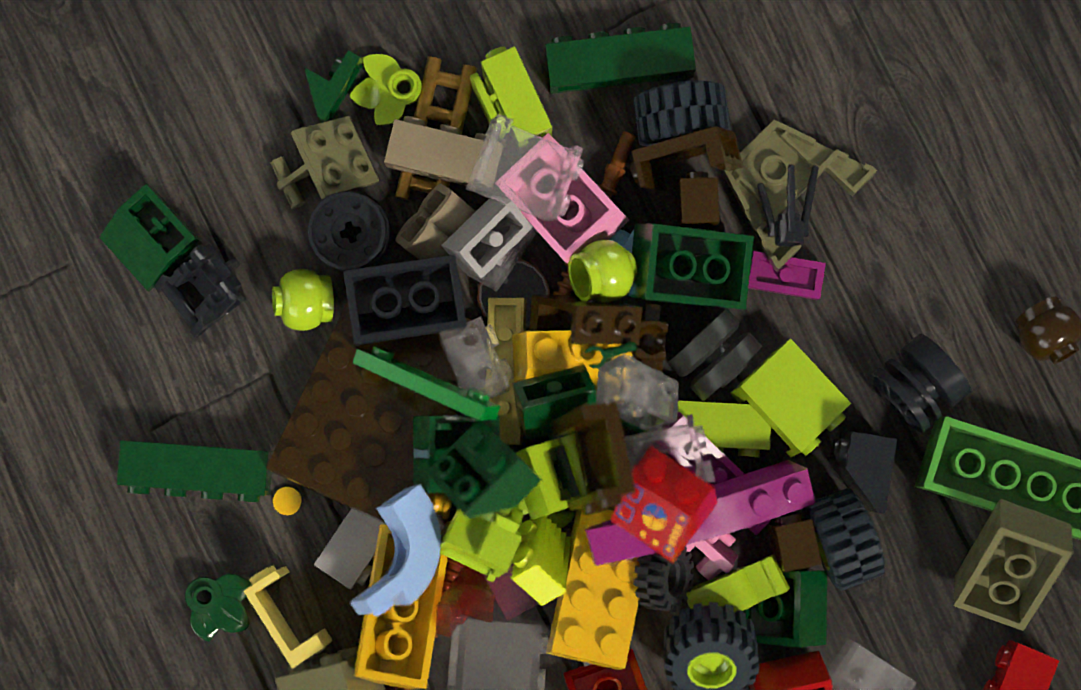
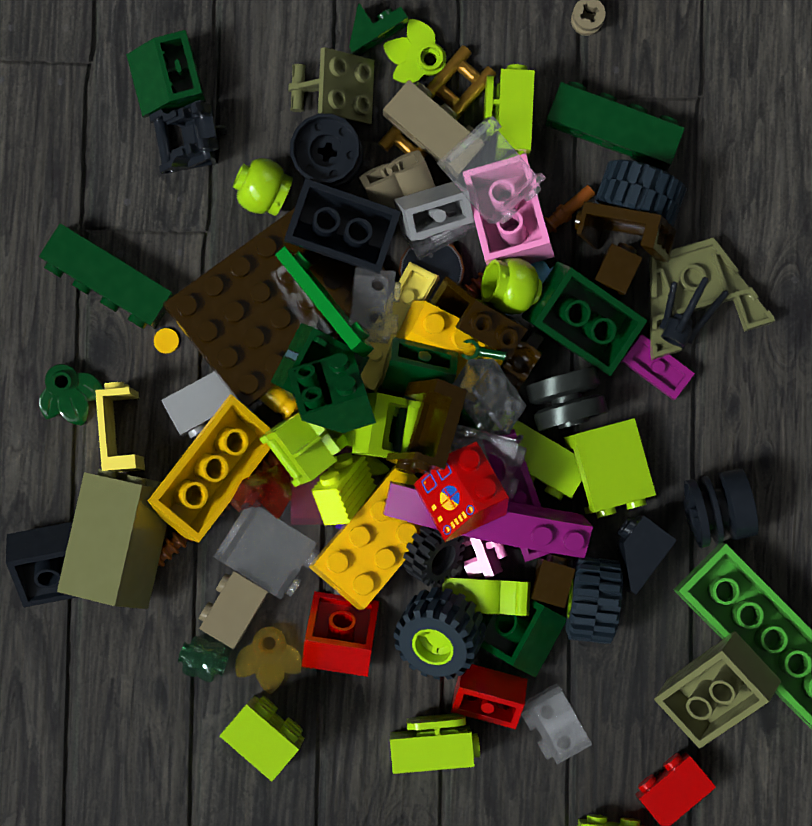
camera: 30 degrees right, 0 degrees up
light blue arch [350,485,441,616] -> none

